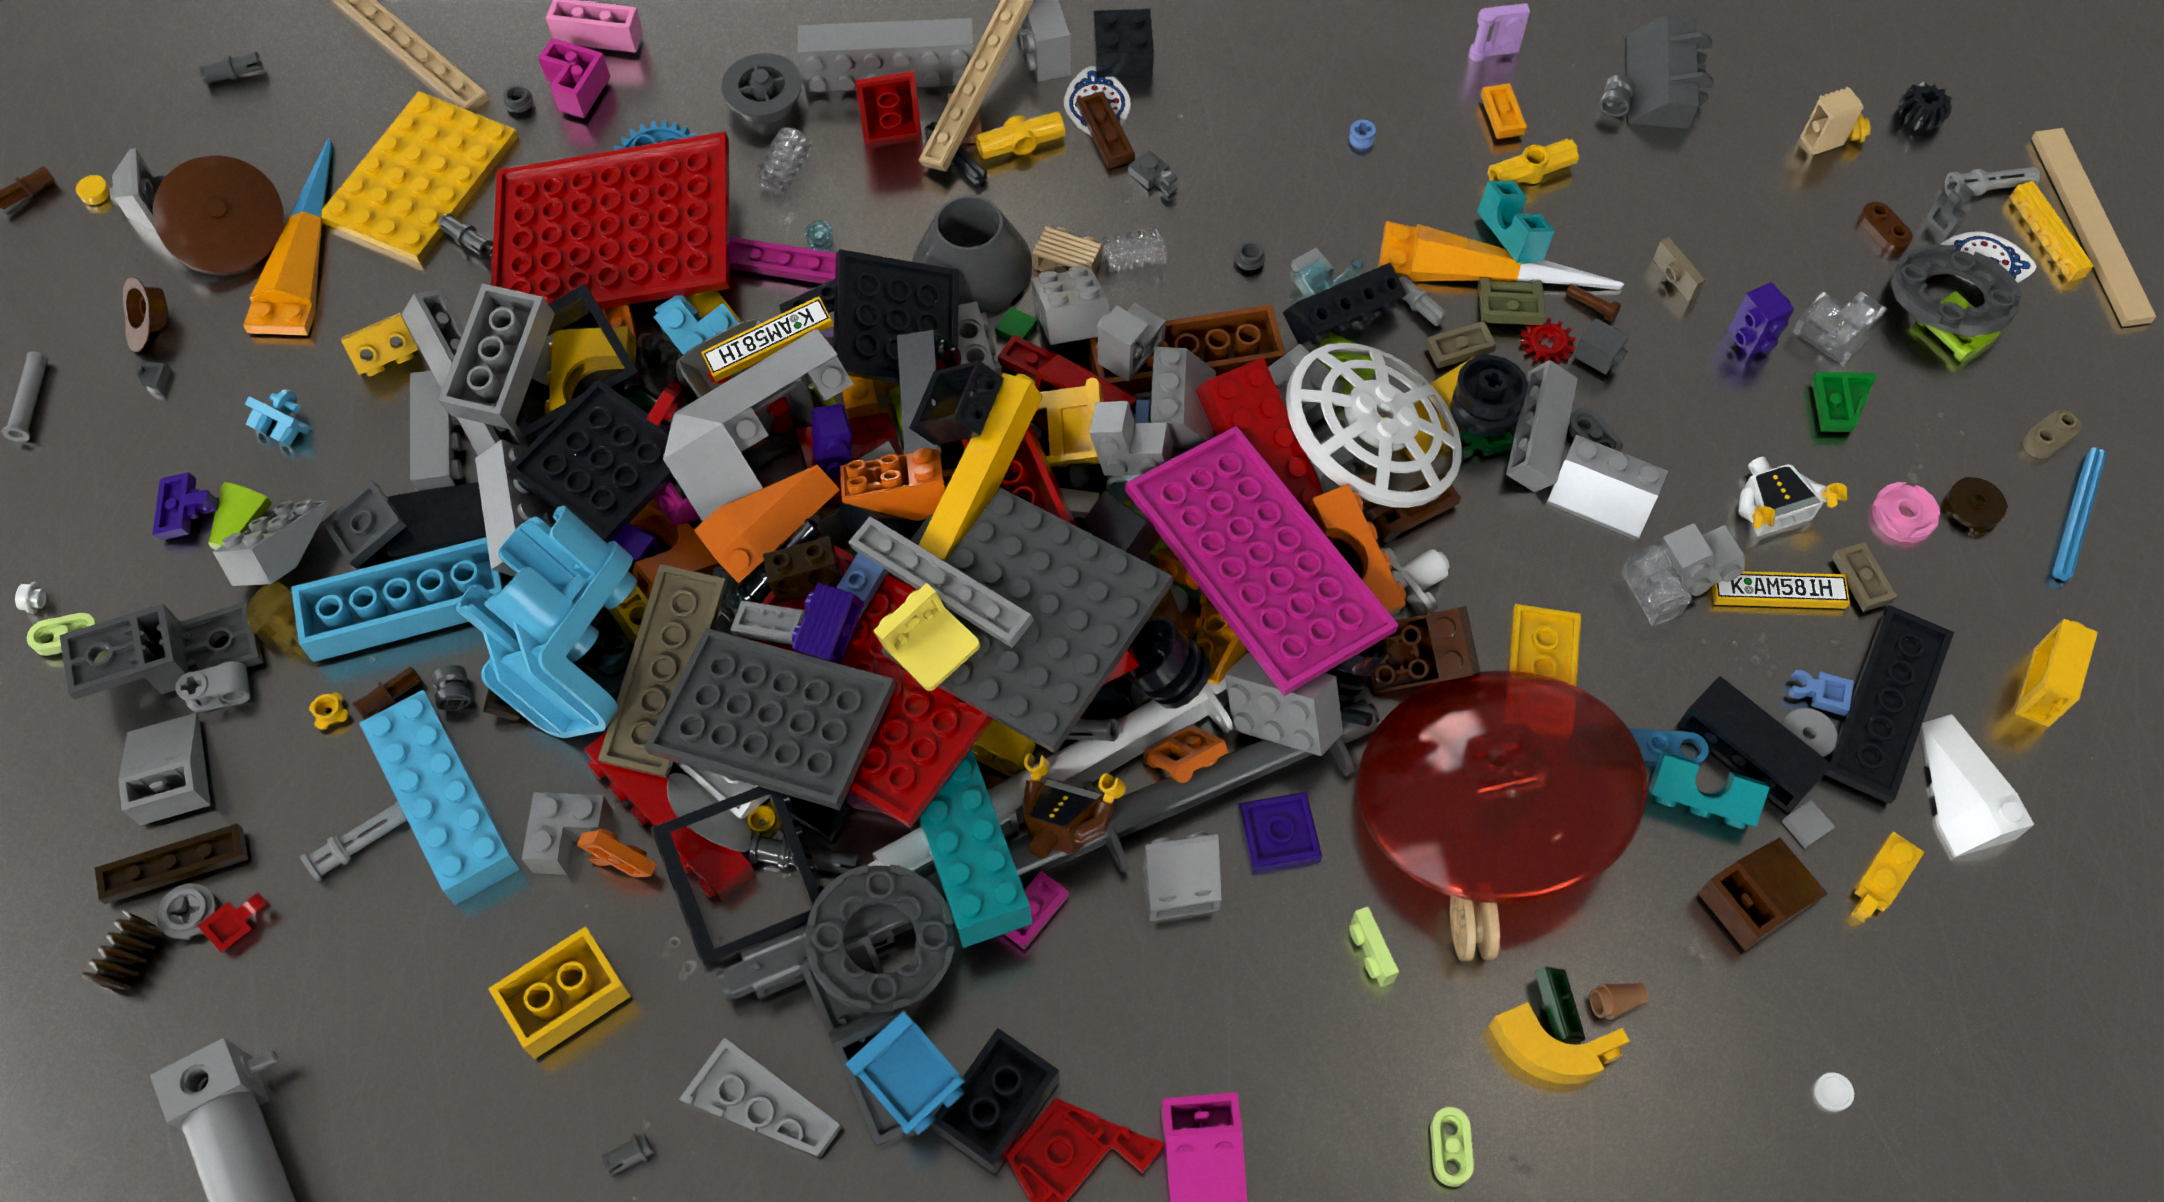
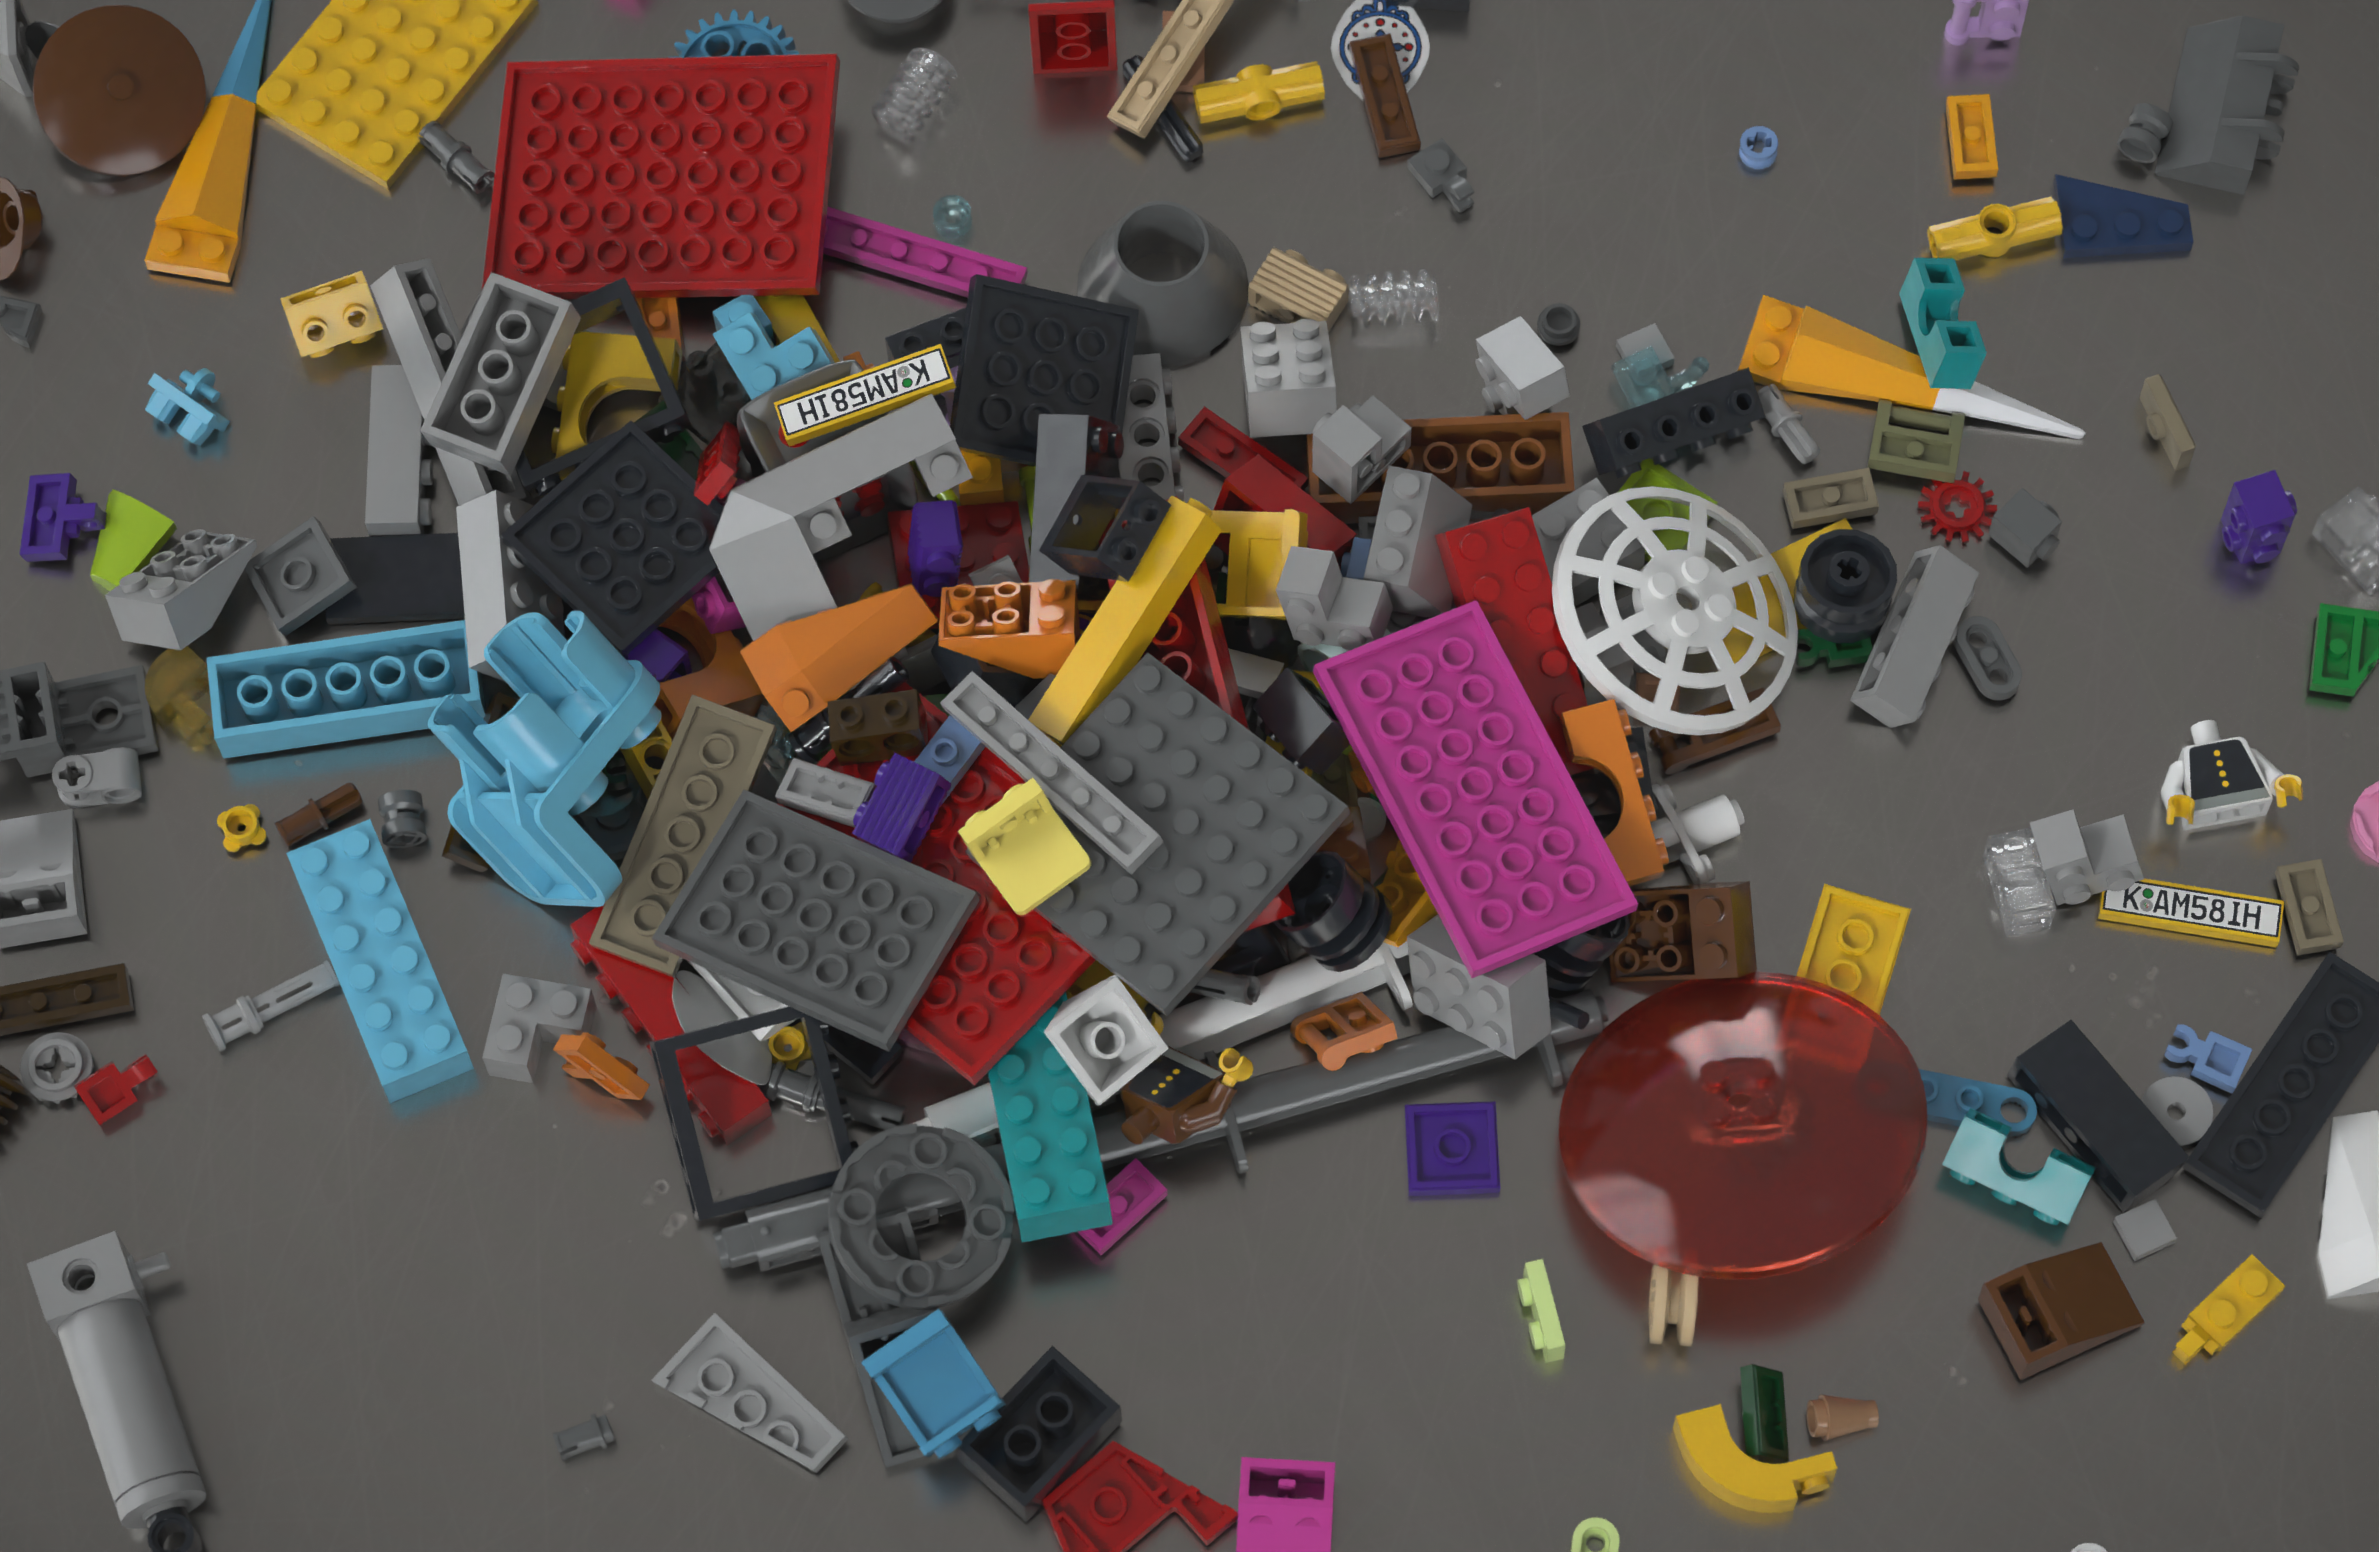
camera: 10 degrees right, 5 degrees up
yellow brick [488,926,631,1059] -> none
green tile [995,307,1037,341] -> none
light grey slope [1142,832,1222,921] -> none
slope [1546,435,1668,541] -> none
reddish brown piece [1566,284,1621,322] -> none
none -> white slope [1044,975,1169,1105]
none -> light grey brick [1475,316,1570,420]
none -> dark blue wing [2053,174,2194,258]

